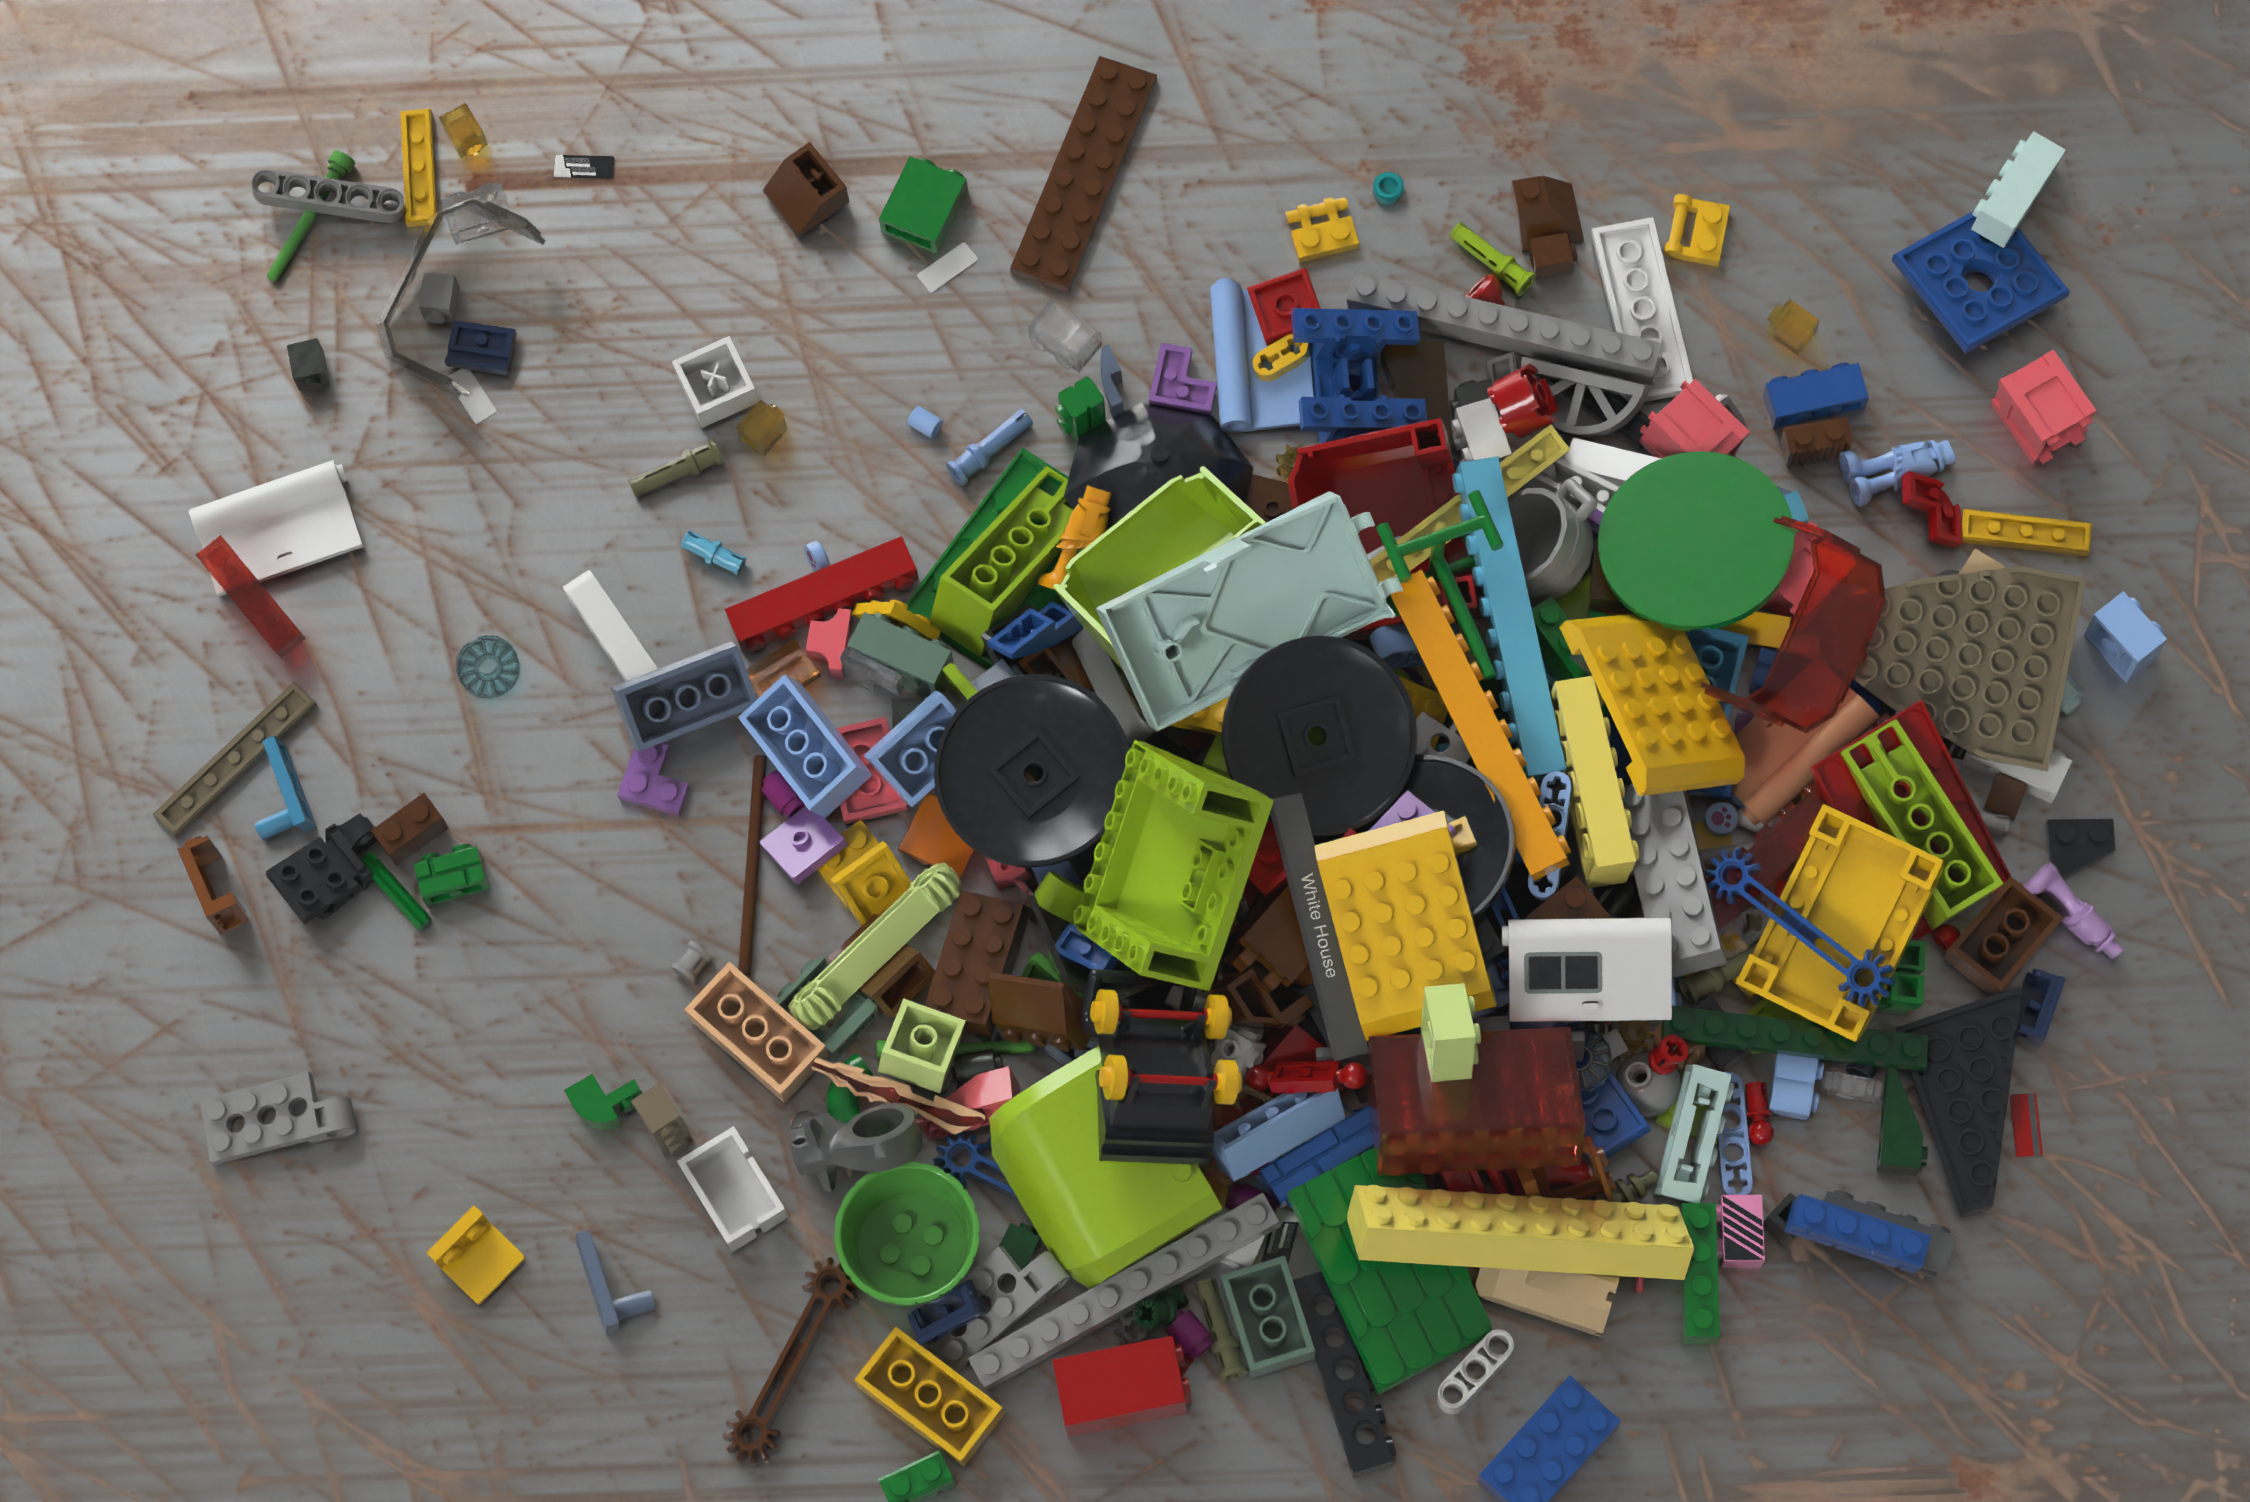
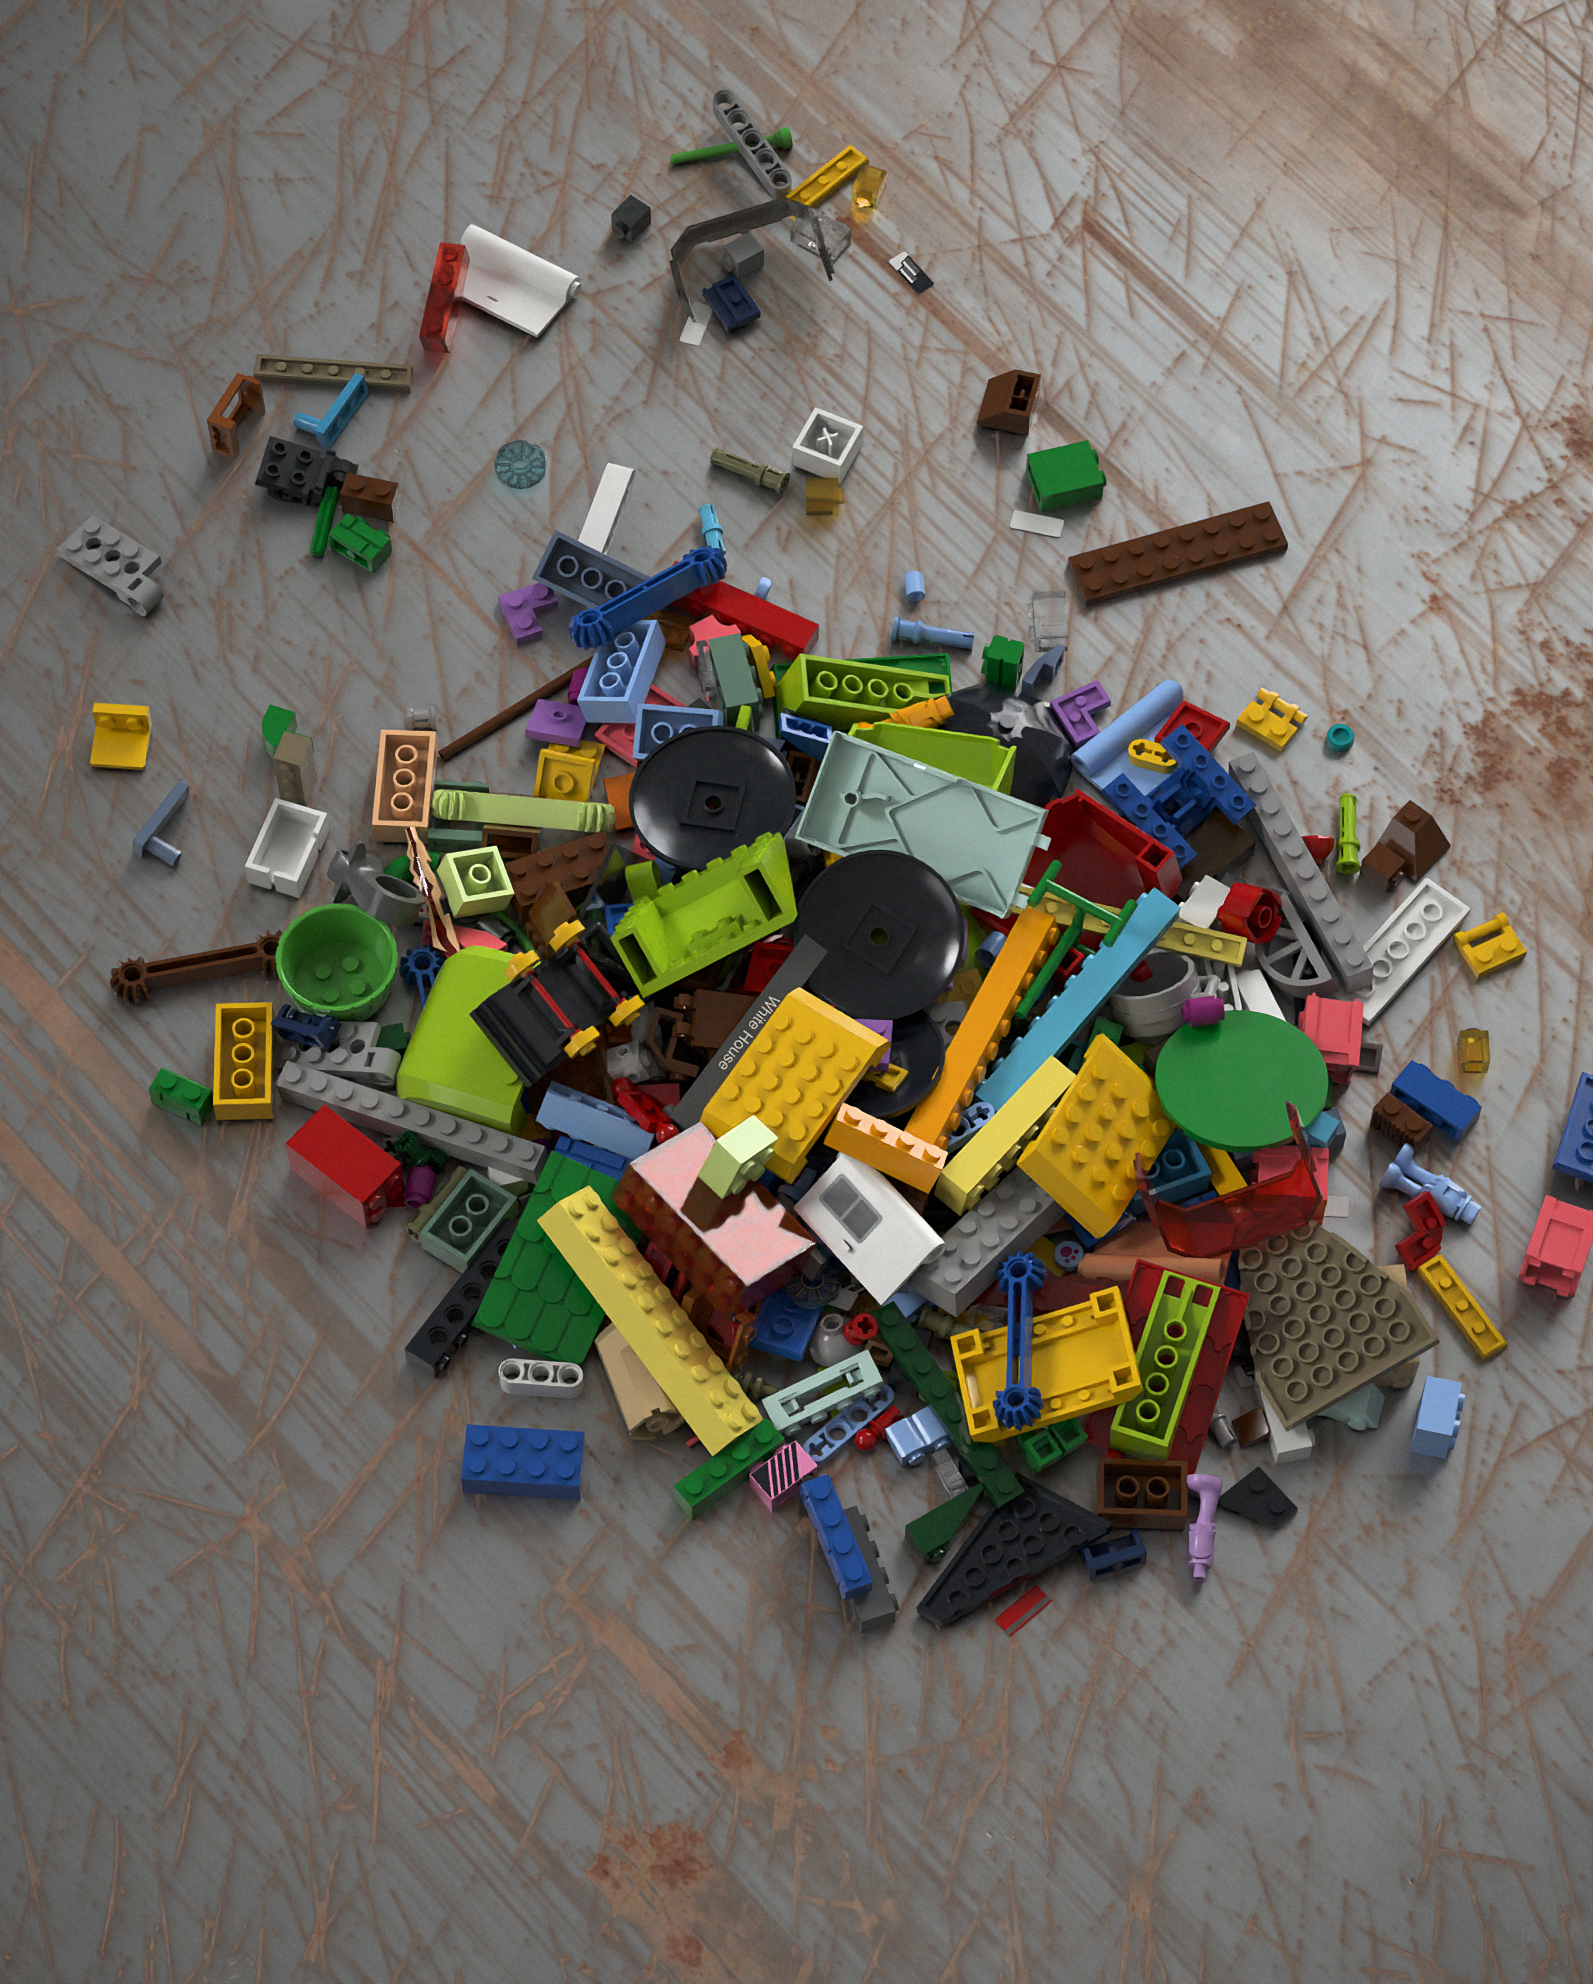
camera: 45 degrees right, 10 degrees down
none -> blue arm [568,546,727,650]
none -> light orange brick [823,1103,948,1194]
none -> magenta brick [1181,996,1225,1027]

